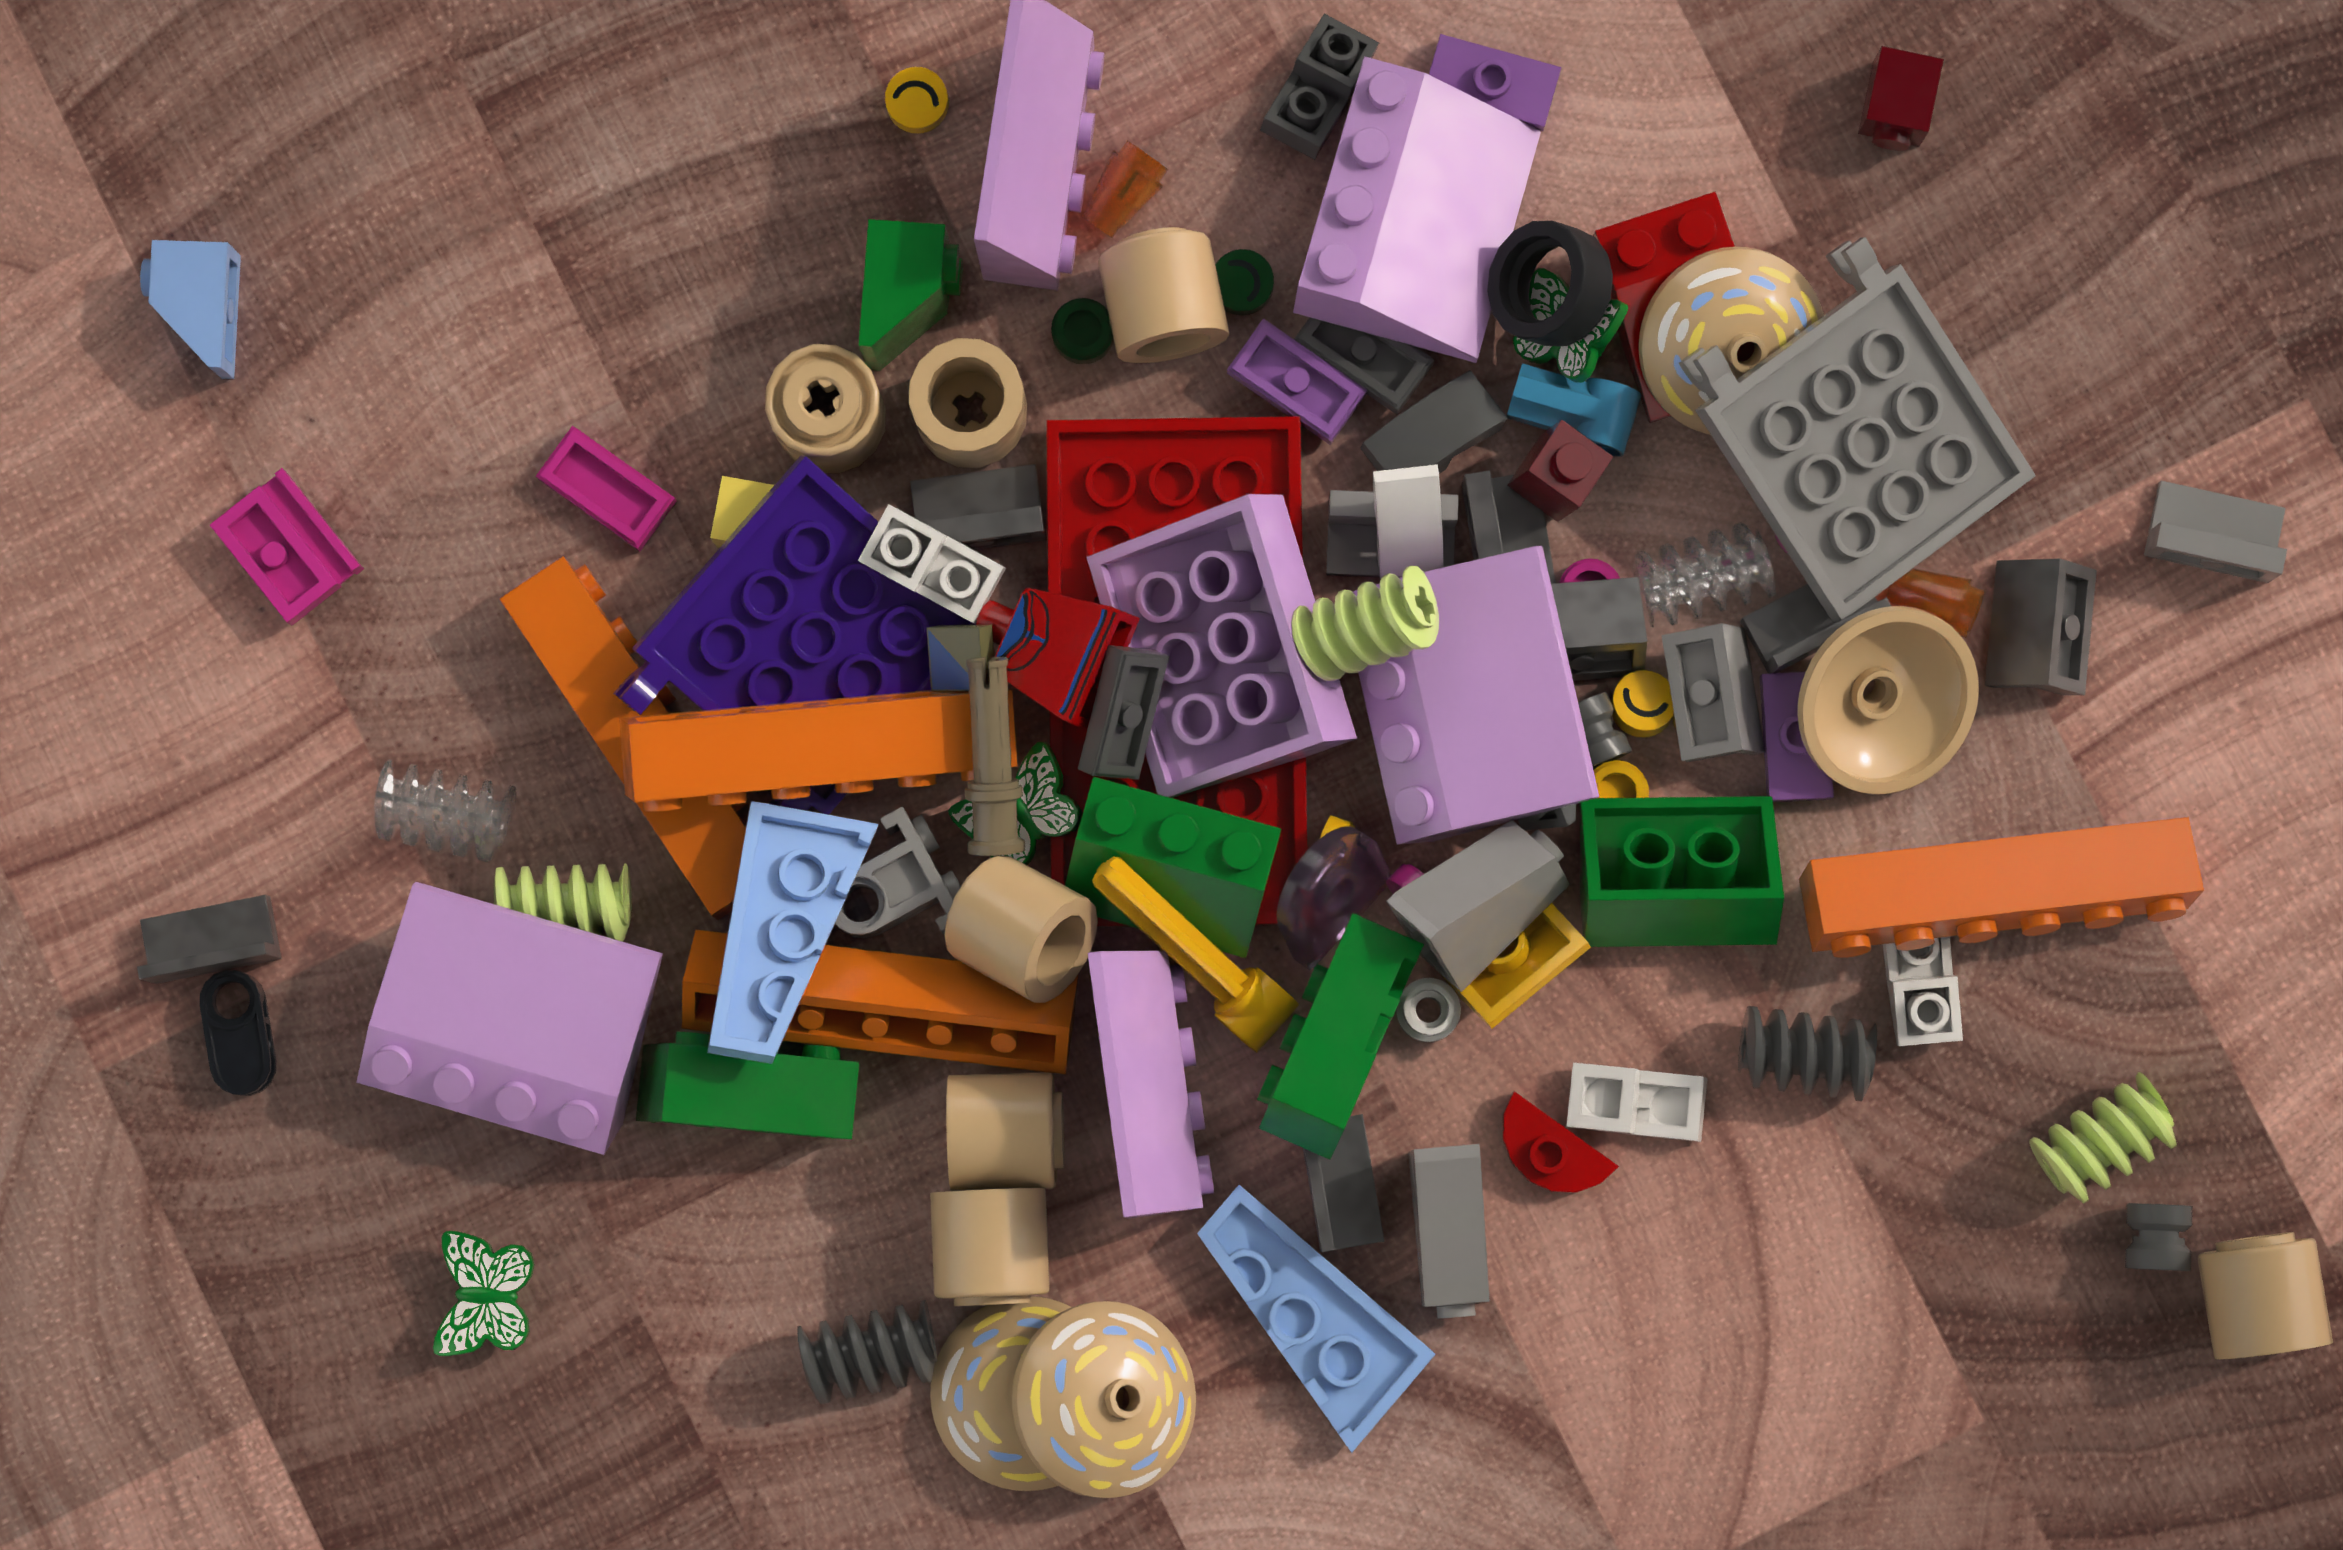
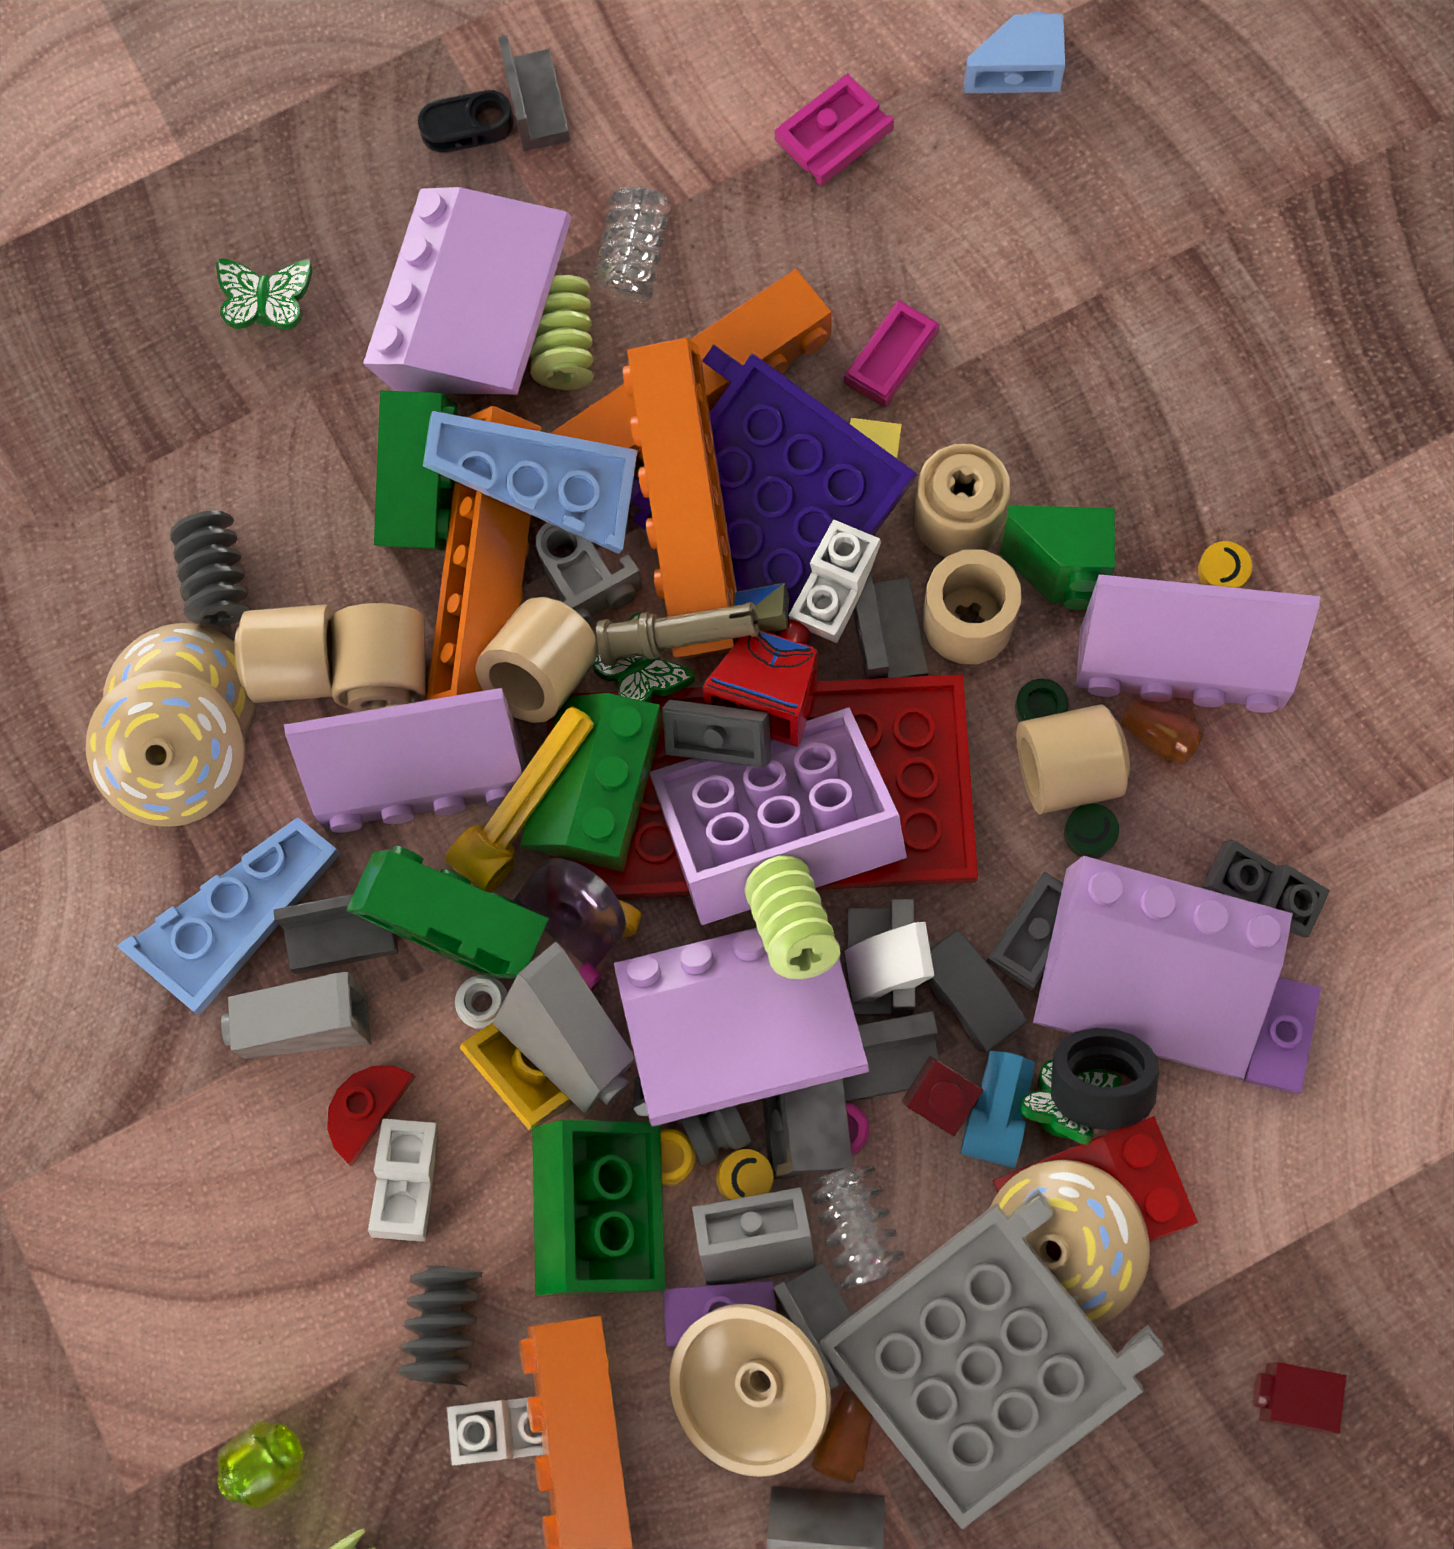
camera: 90 degrees right, 10 degrees down
medium lavender plate [1227,318,1367,445] -> none
none -> clear neon green head [217,1421,304,1509]

